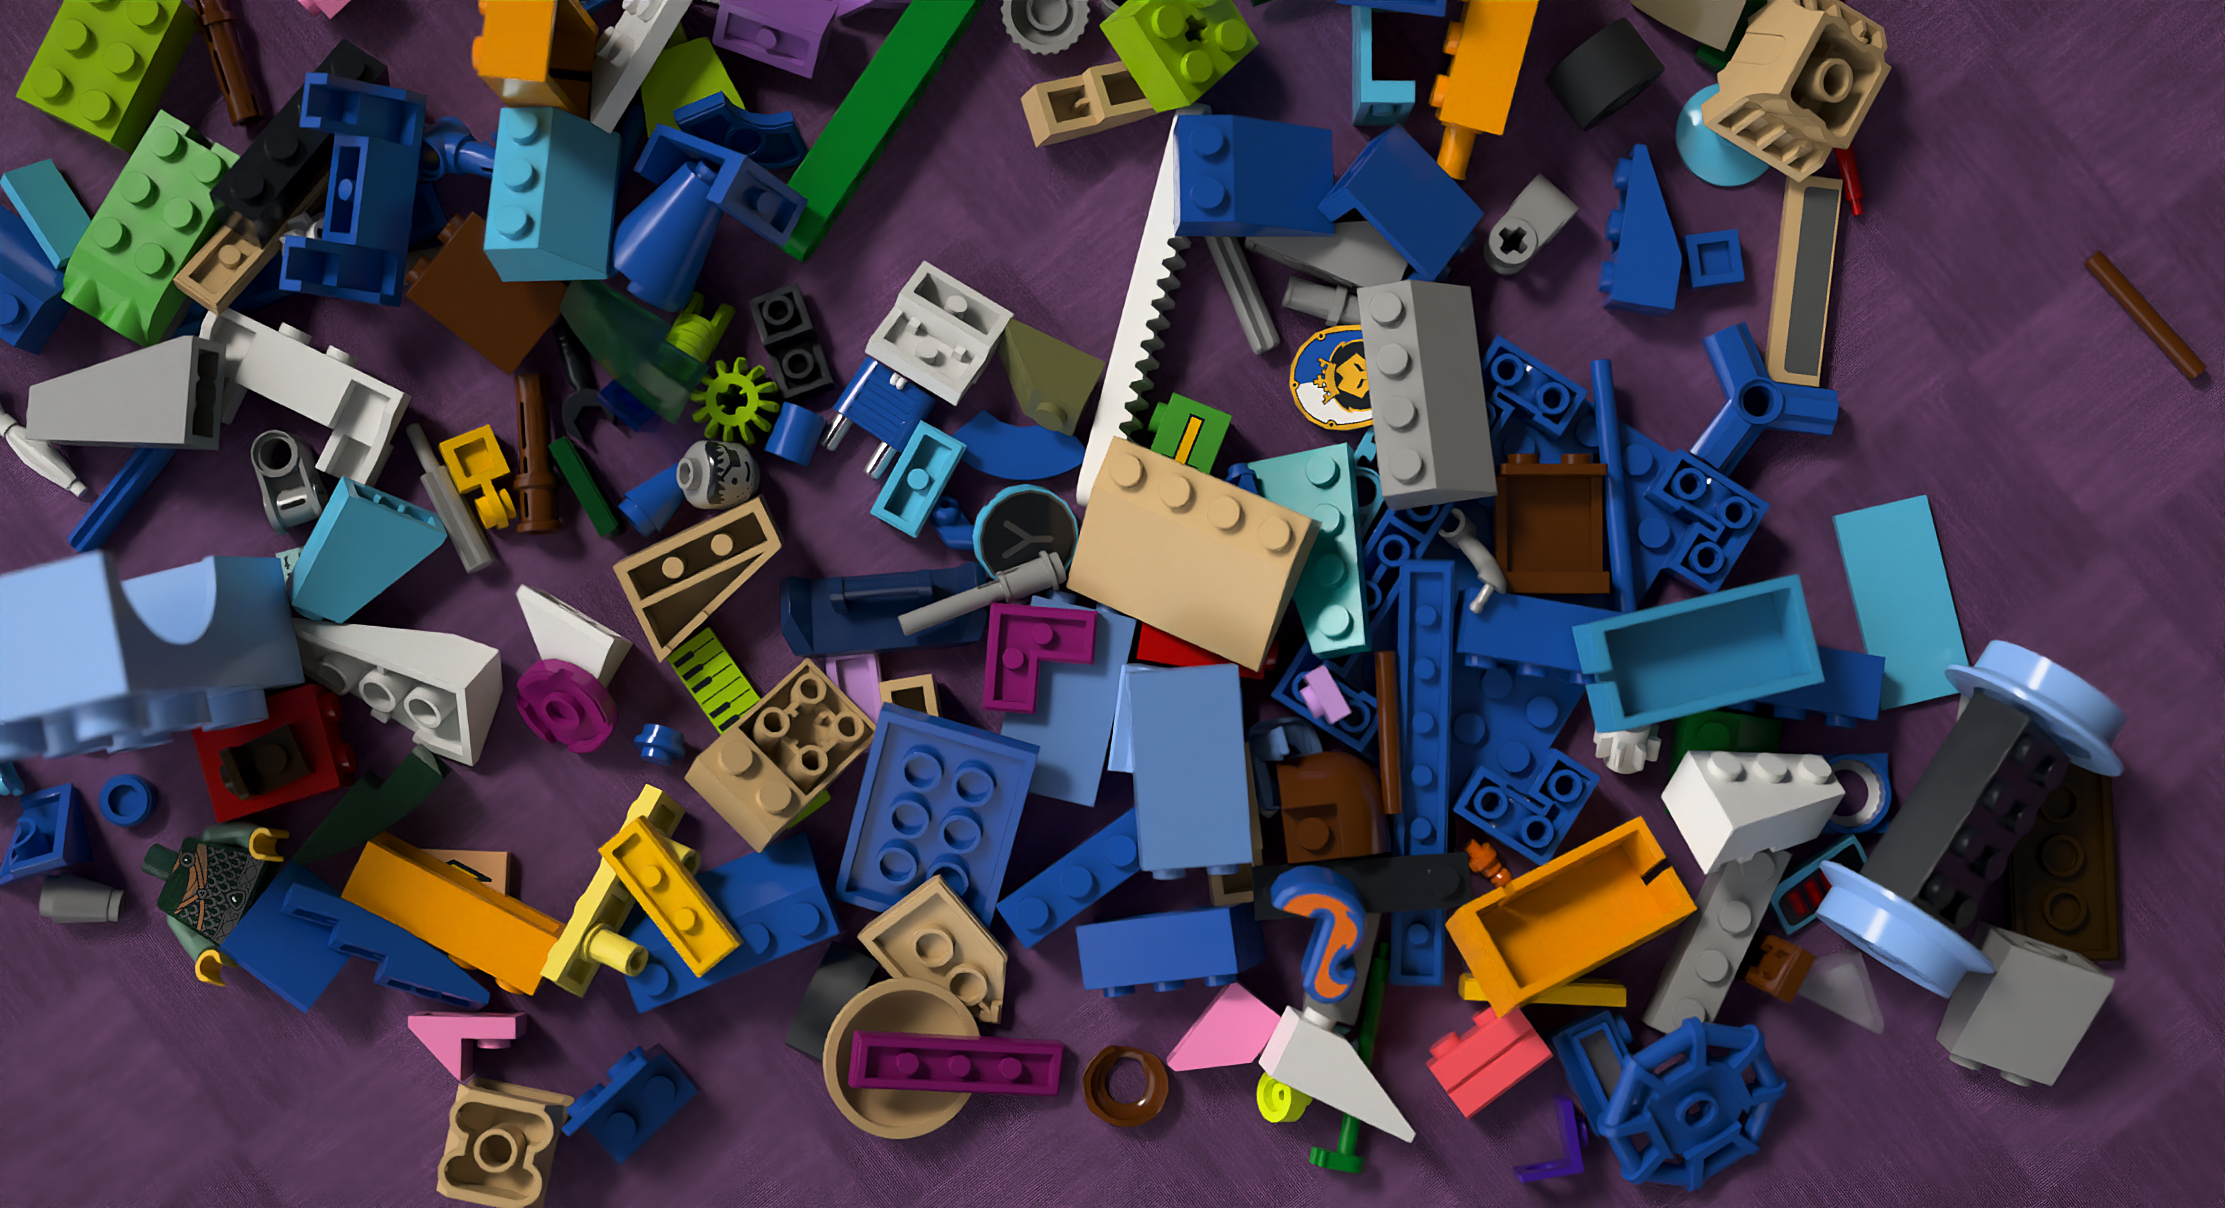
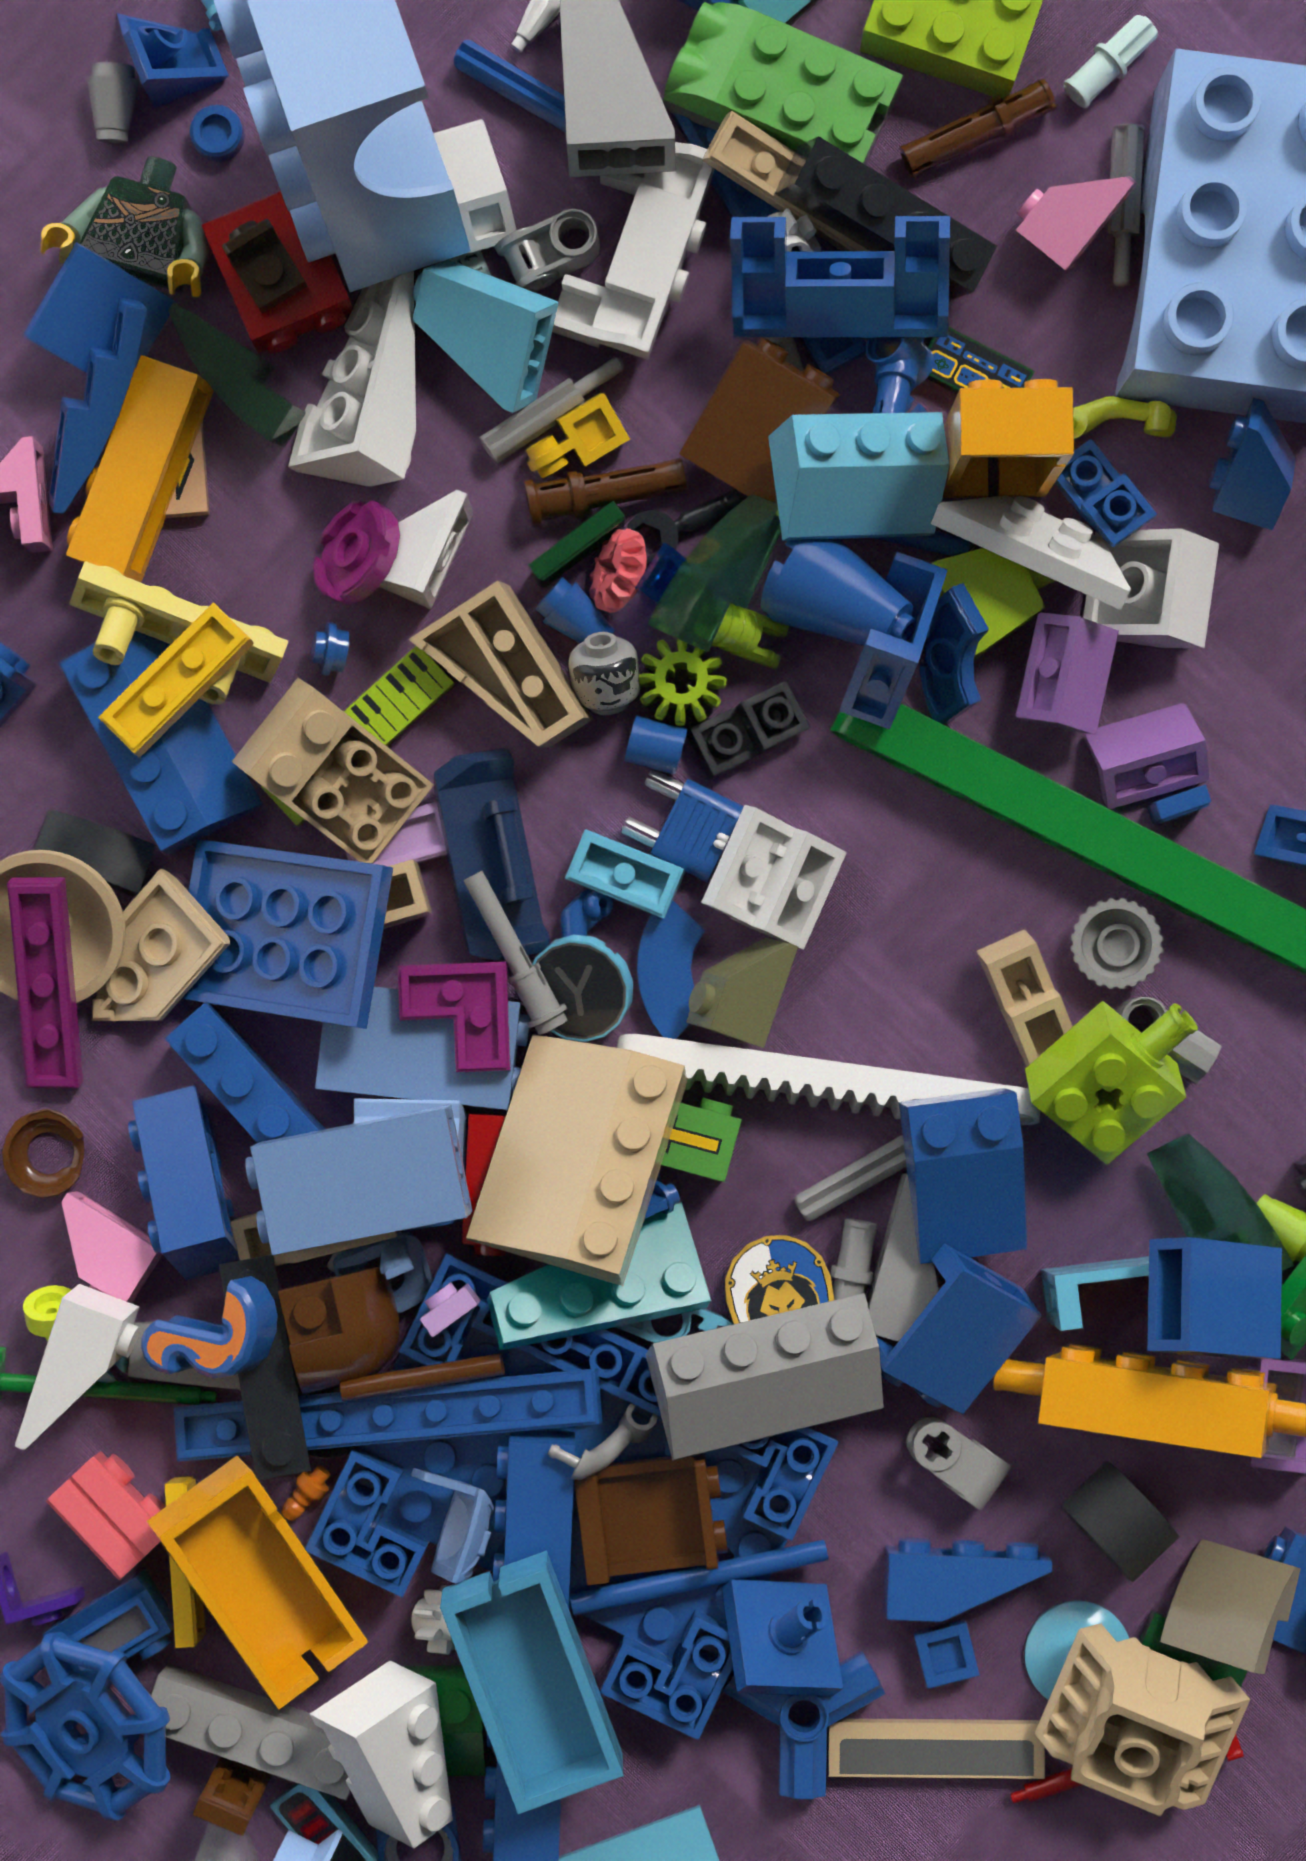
camera: 80 degrees right, 0 degrees up
none -> medium blue piece [411,1468,494,1584]
none -> white slope [433,119,517,253]
none -> coral gear [589,528,647,613]
none -> blue tile [722,1579,843,1696]
none -> tile [927,326,1035,394]

